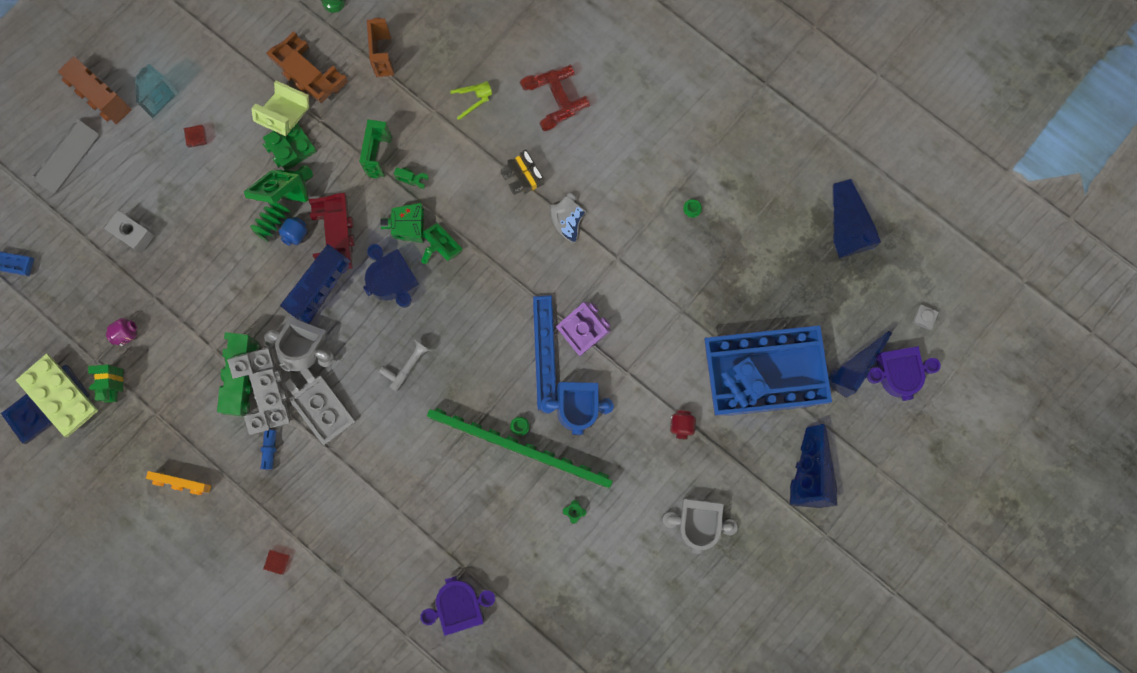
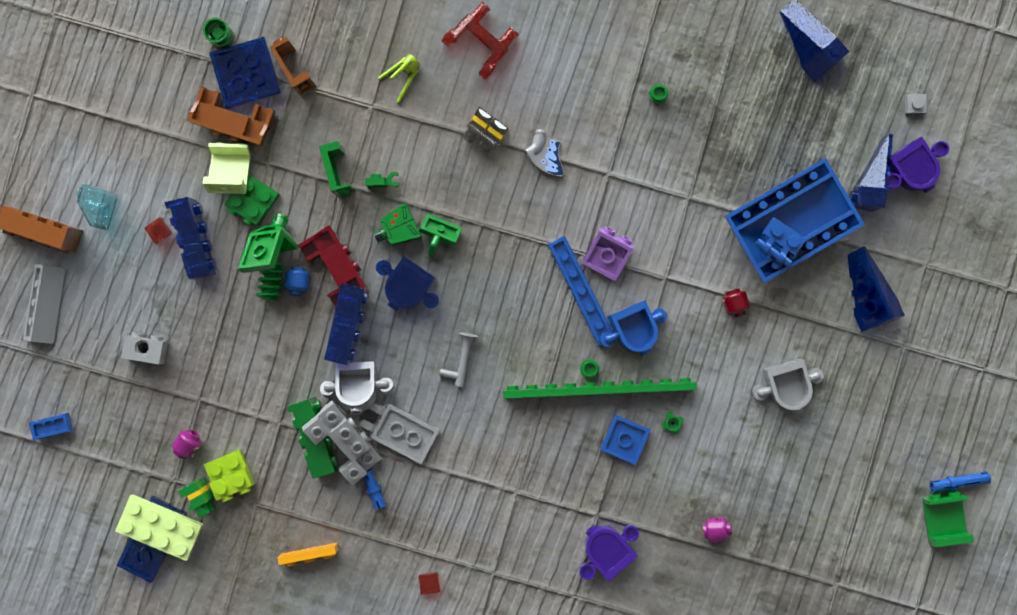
camera: 20 degrees left, 10 degrees up
none -> clear blue wedge [164,197,217,280]
none -> lime plate [204,449,255,502]
none -> clear blue plate [209,37,281,109]
none -> blue plate [600,414,651,465]
none -> magenta head [703,517,732,543]

